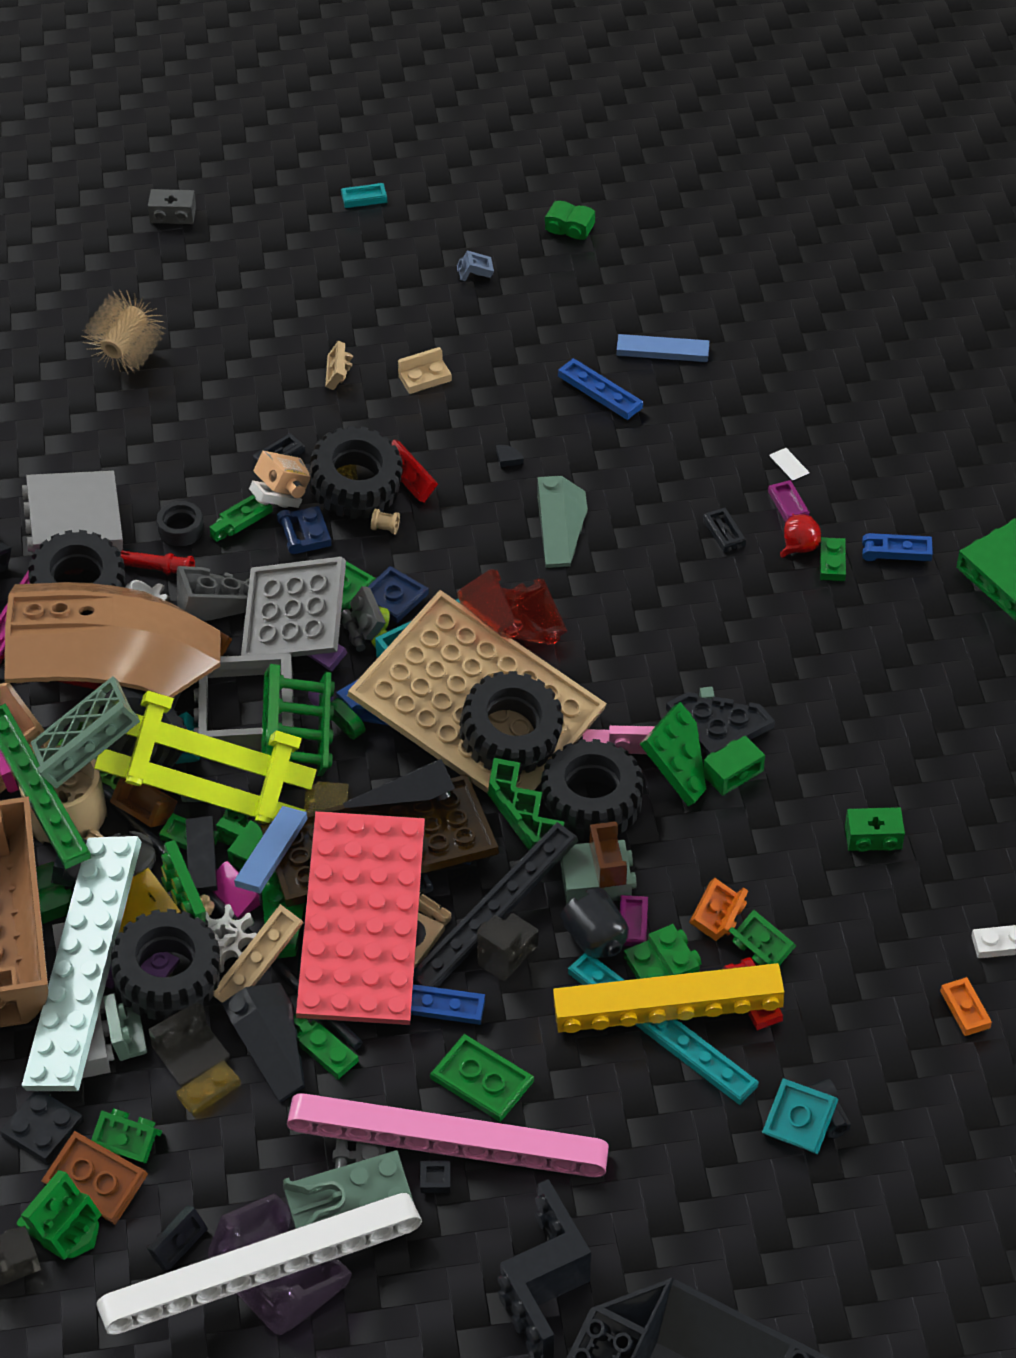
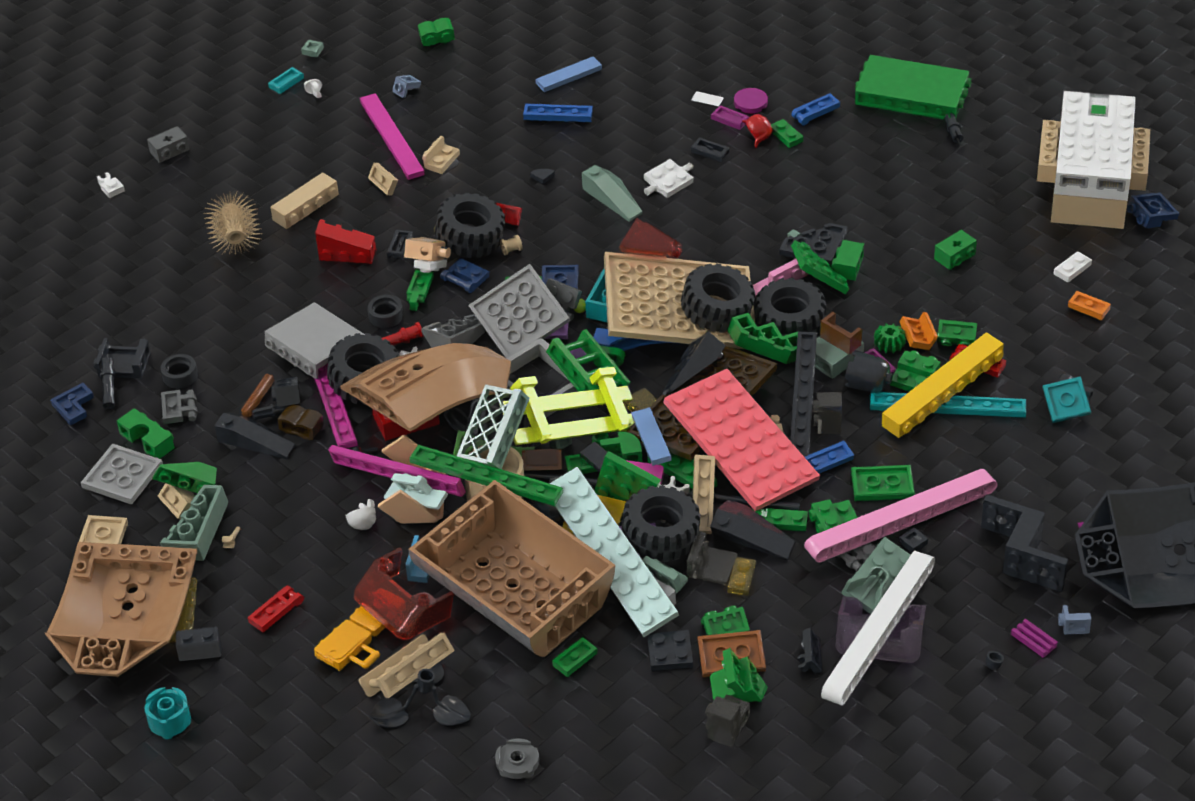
camera: 35 degrees left, 5 degrees down
none -> white plate [97,172,125,198]
none -> tan brick [271,173,339,229]
none -> sand green plate [301,40,324,57]
none -> white piece [304,79,322,98]
none -> red wedge [315,219,376,264]
none -> dark pink tile [360,93,425,180]
none -> white plate [644,159,693,198]
none -> magenta tile [734,88,768,114]
none -> green plate [809,499,858,534]
none -> green gear [874,323,906,354]

